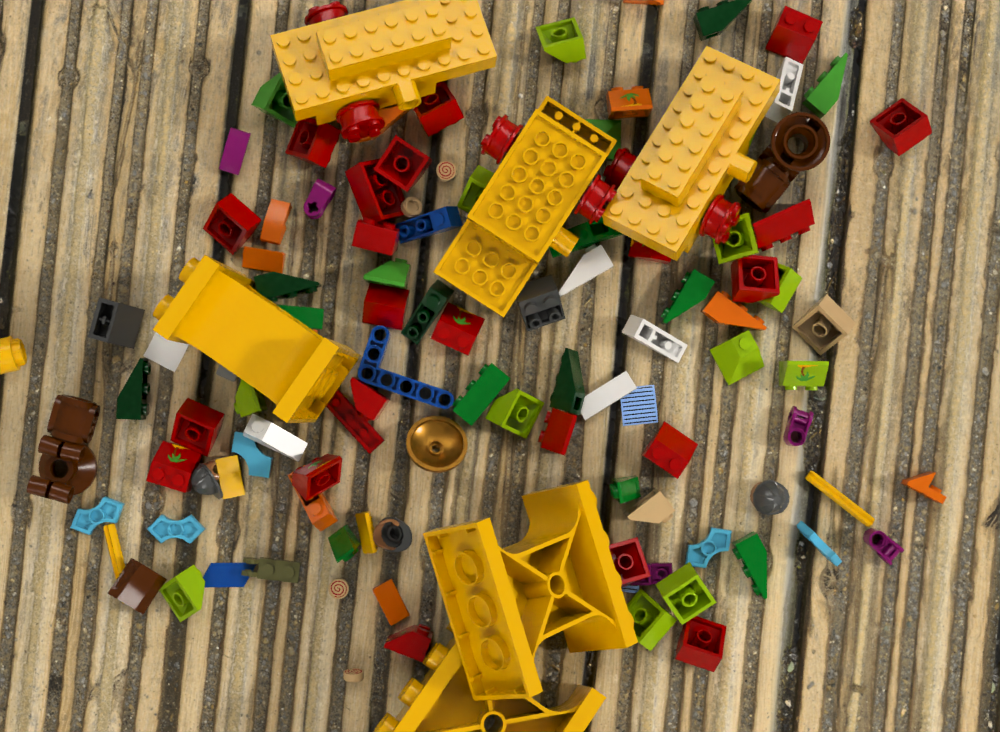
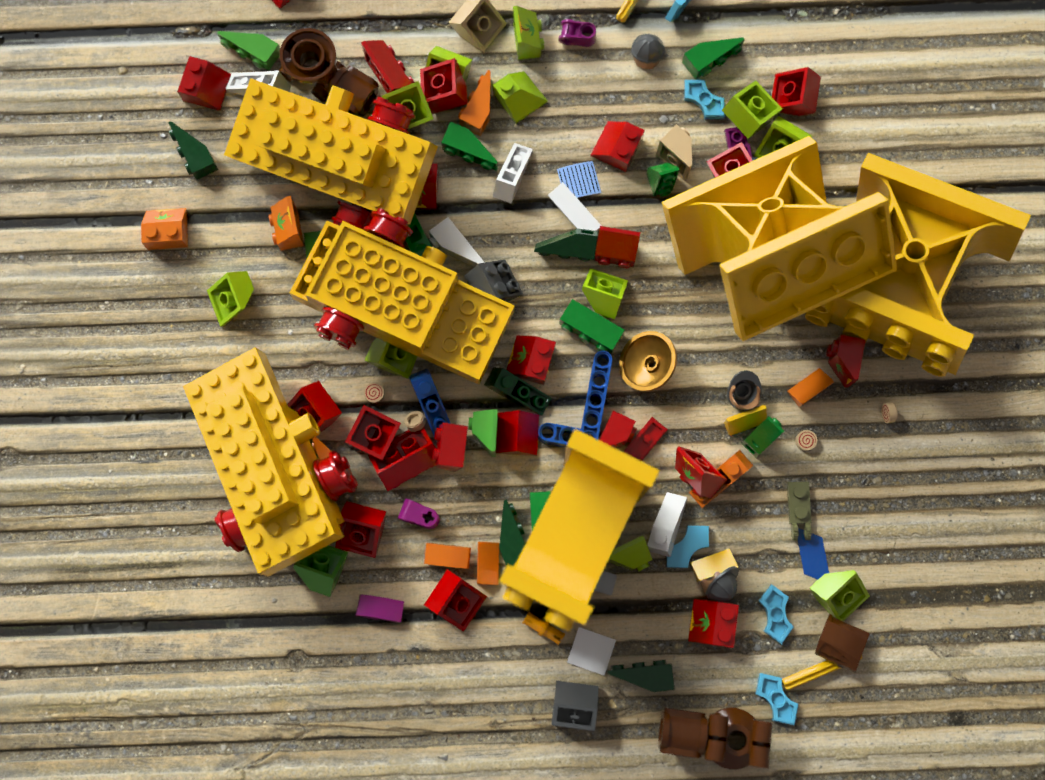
camera: 95 degrees left, 10 degrees down
red slope [170,398,225,457] -> none

